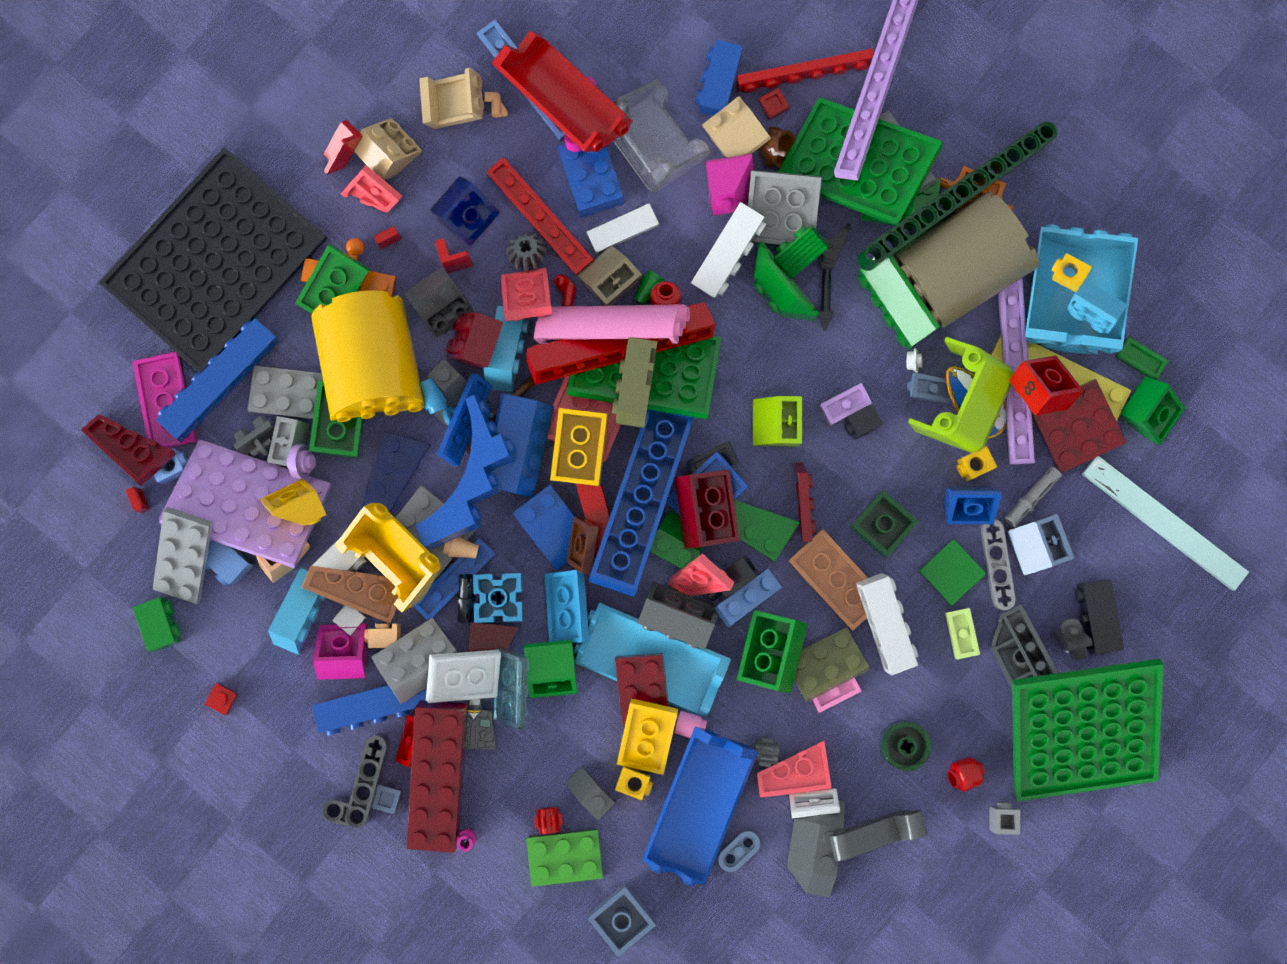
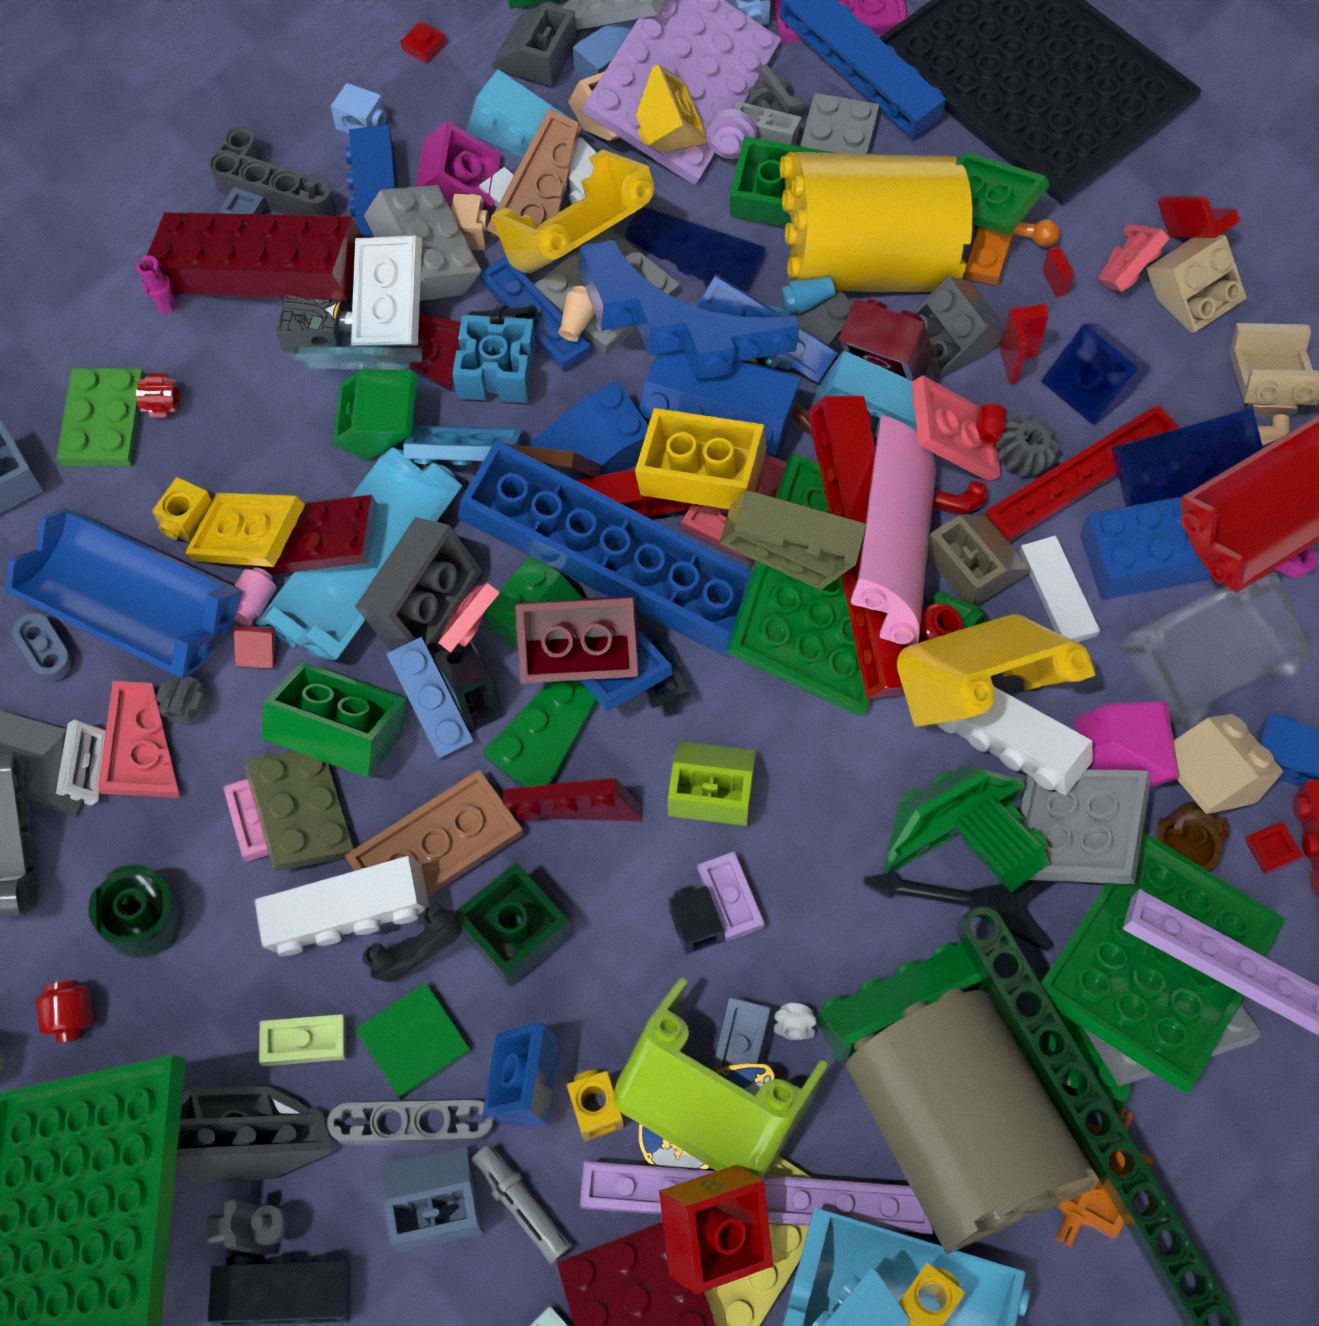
camera: 95 degrees right, 20 degrees down
dark grey slope [565,766,616,820] -> none
none -> tile [234,626,276,669]
none -> light blue brick [330,83,387,134]
none -> black piece [362,903,462,982]
none -> dark grey slope [492,2,577,86]
none -> yellow windscreen [897,614,1095,727]
none -> red hose [976,403,1007,444]
none -> clear blue plate [1111,407,1263,507]

